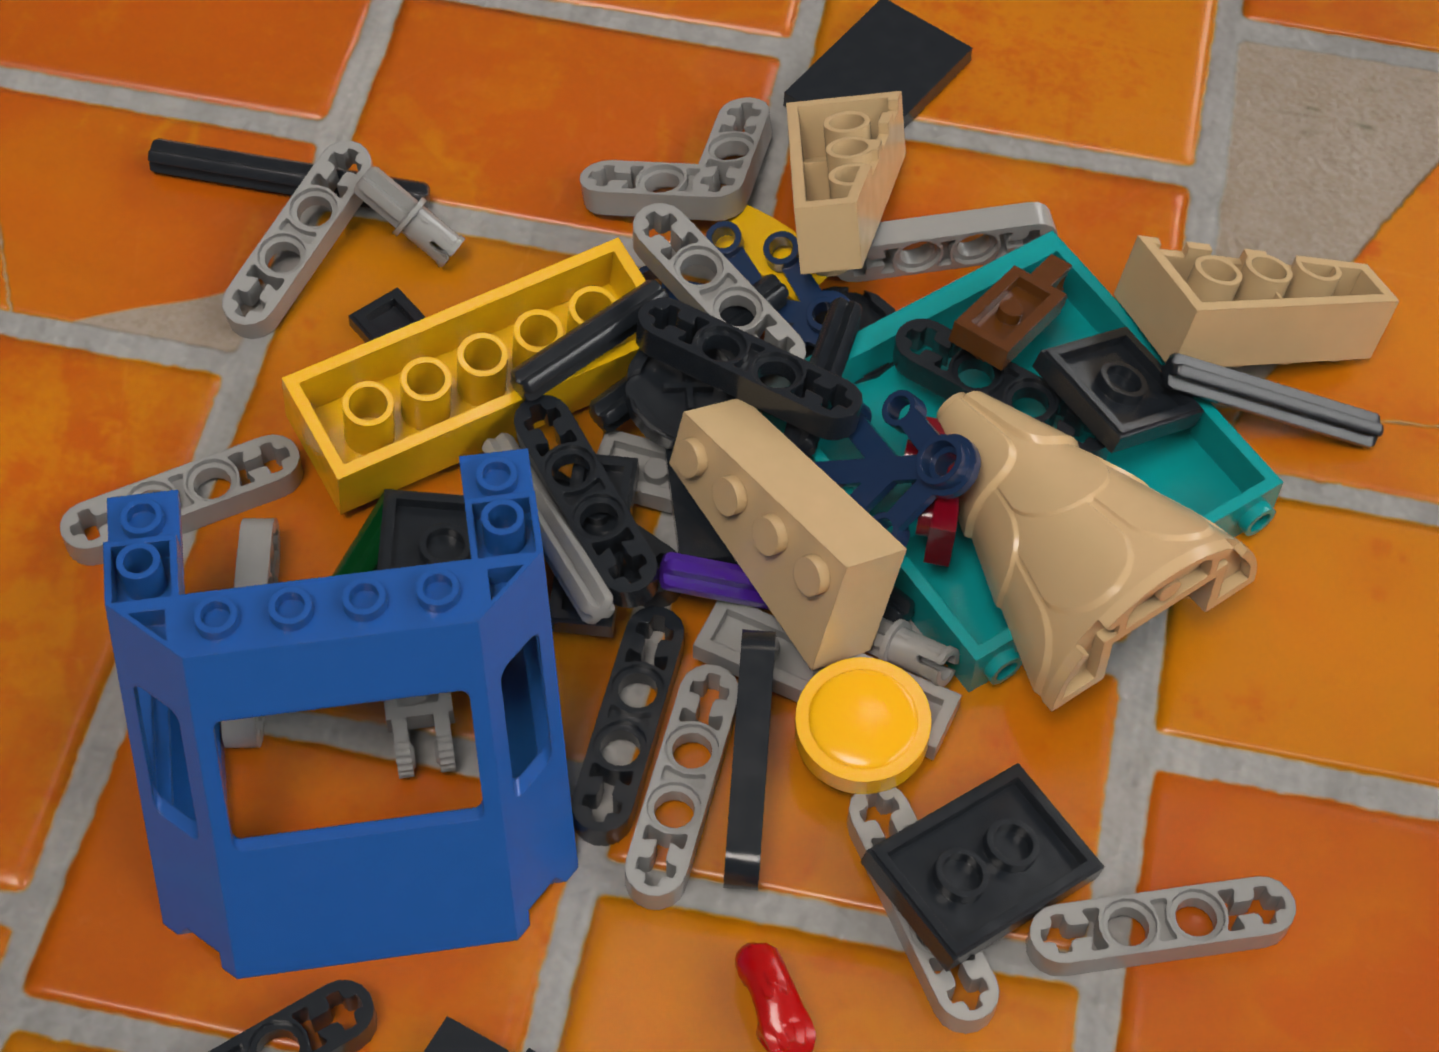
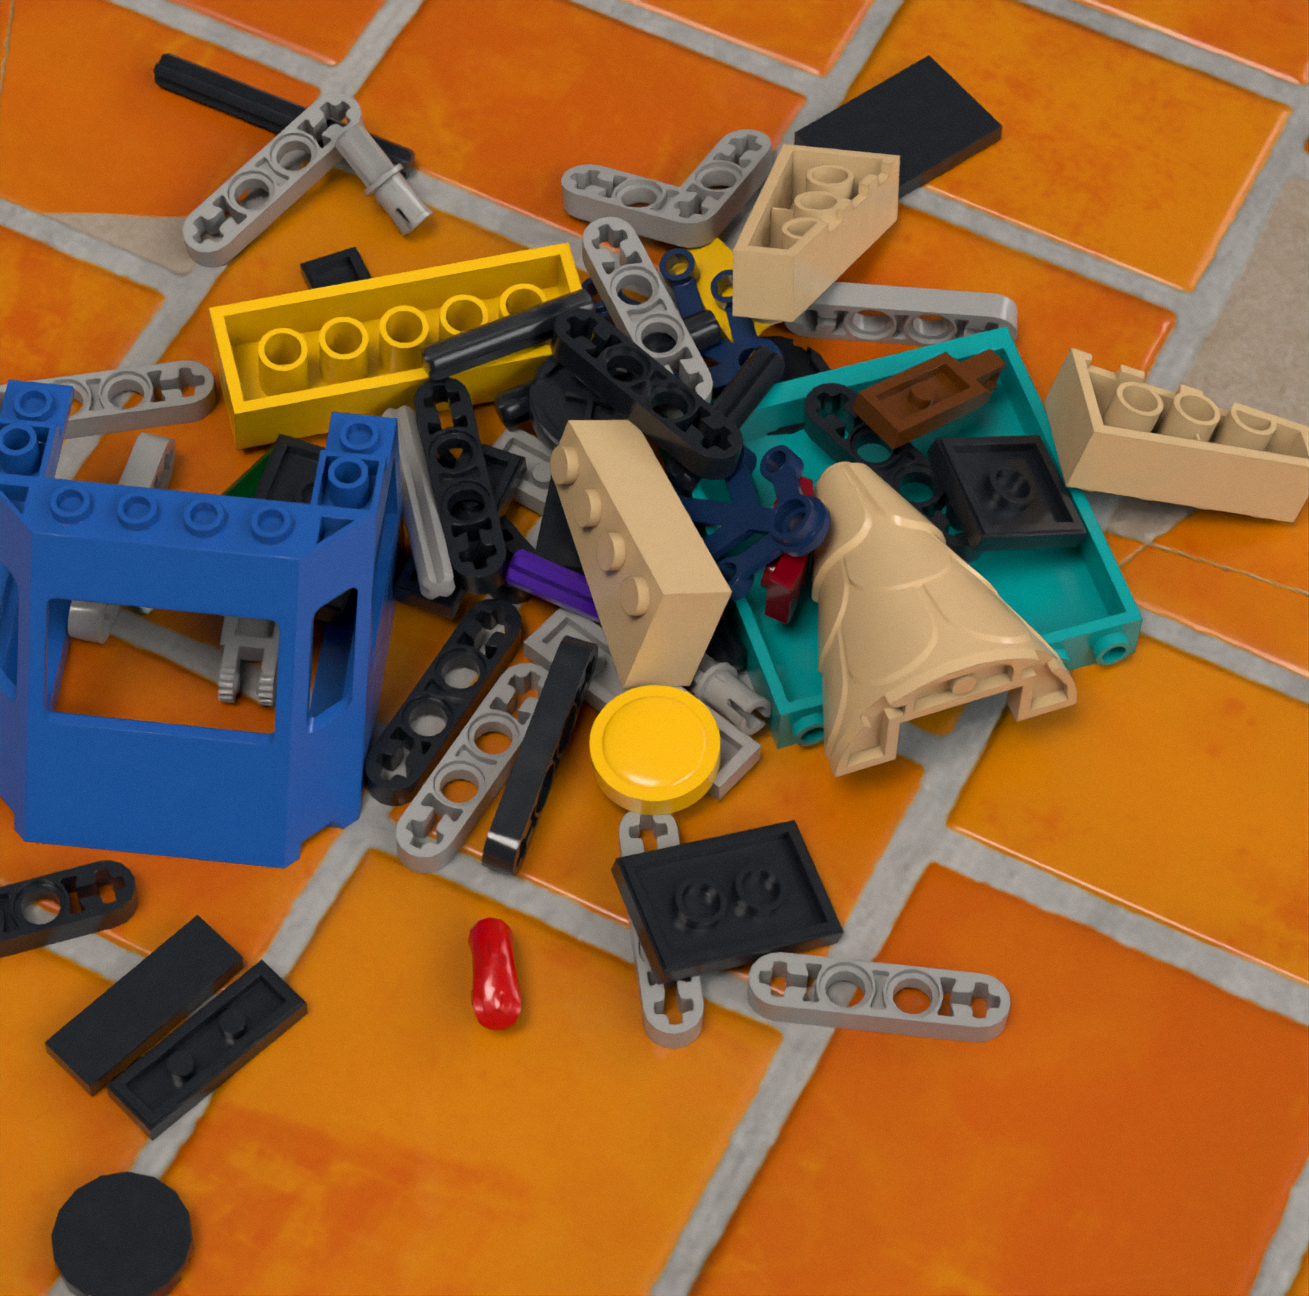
camera: 15 degrees right, 0 degrees up
axle [1160,353,1384,448] -> none

